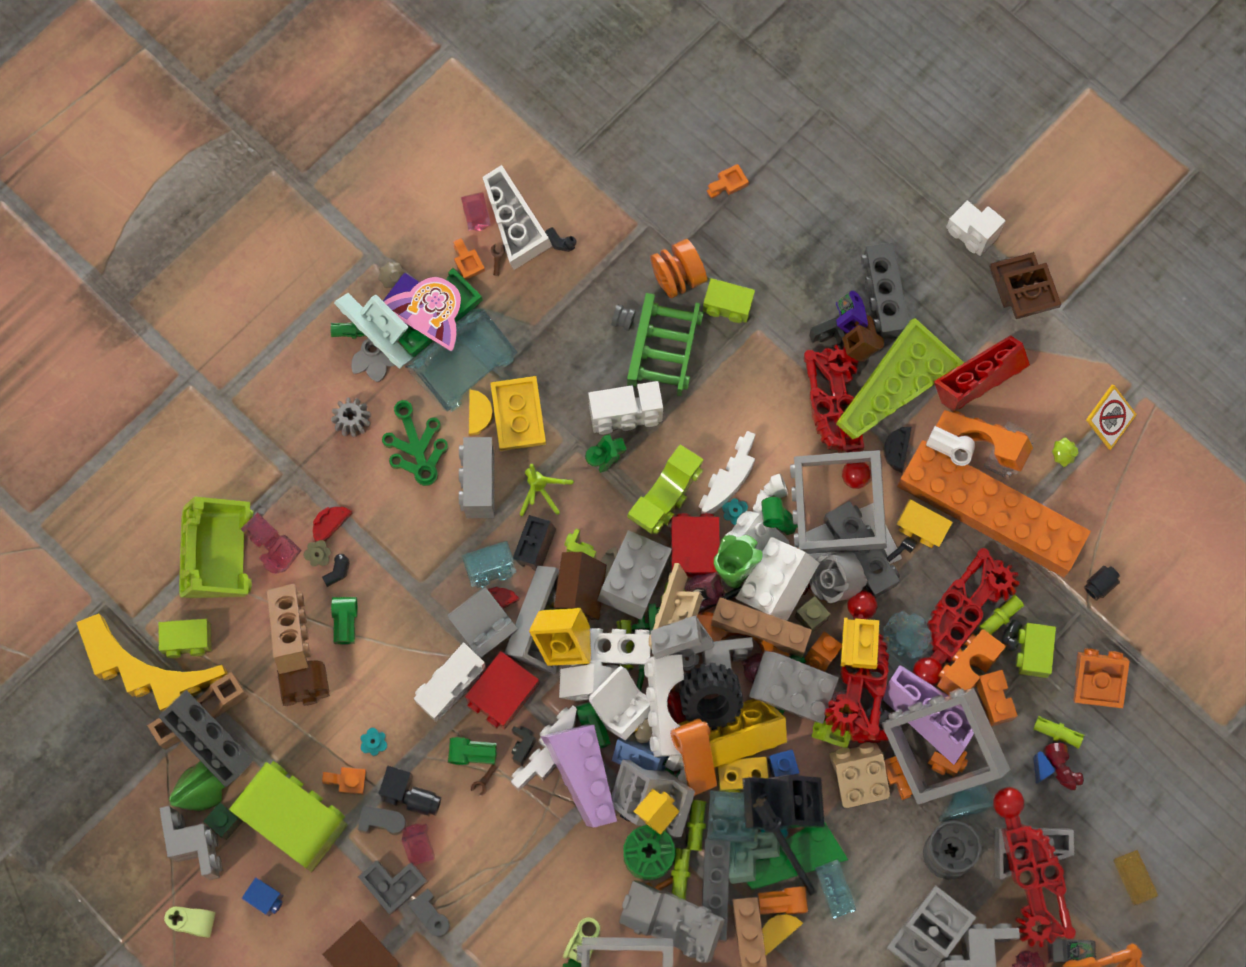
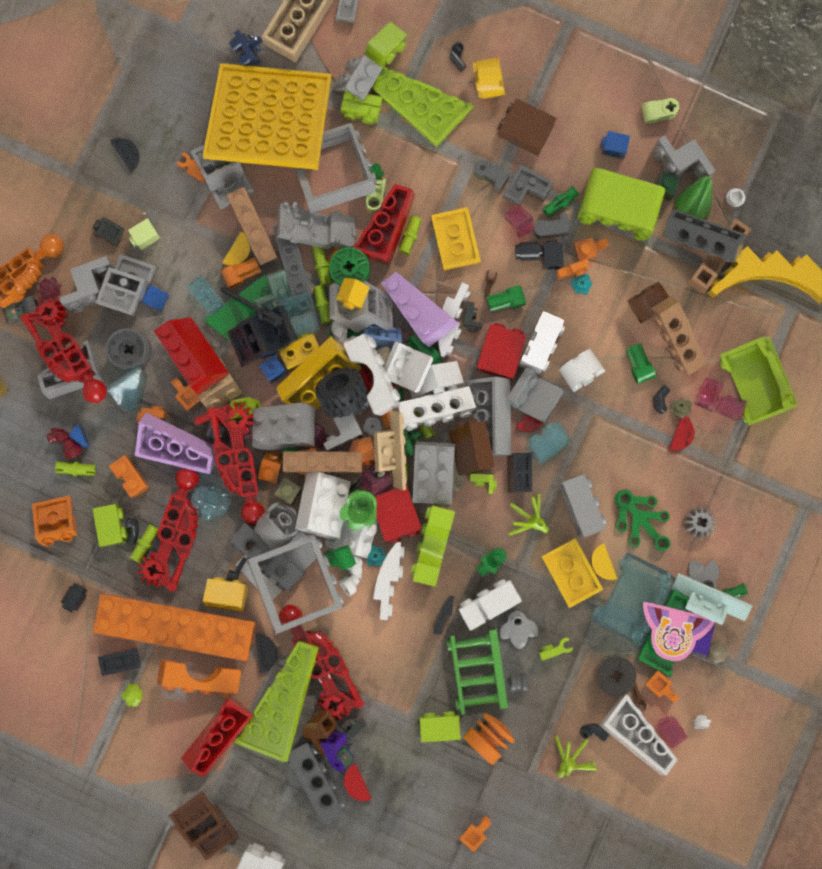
camera: 160 degrees right, 10 degrees up
lime brick [158,619,212,658] -> none
yellow slope [529,608,591,666] -> none
light grey bracket [651,615,714,659] -> none
orange door [670,719,717,796] -> none
yellow plate [841,618,879,669] -> none
light grey window [882,688,1010,804] -> none
white piece [926,426,975,466] -> none
orange arch [937,629,1006,696] -> none
piece [1086,385,1137,450] -> none
none -> black plate [98,648,141,676]
none -> blue slope [142,285,169,312]
none -> red slope [154,317,230,395]
none -> red tile [344,763,372,801]
none -> red wedge [352,184,415,266]
none -> lime pin [398,216,422,255]
none -> yellow plate [431,207,481,271]
none -> black slope [433,595,454,635]
none -> light grey plate [499,611,538,649]
none -> lime plate [538,637,573,661]
none -> green pin [542,186,579,218]
none -> lime plant [555,735,597,778]
none -> orange plate [556,258,590,280]
none -> white brick [559,349,605,392]
none -> clear smoke brick [594,655,636,696]
none -> white plate [692,715,711,729]
none -> white plate [726,188,745,207]

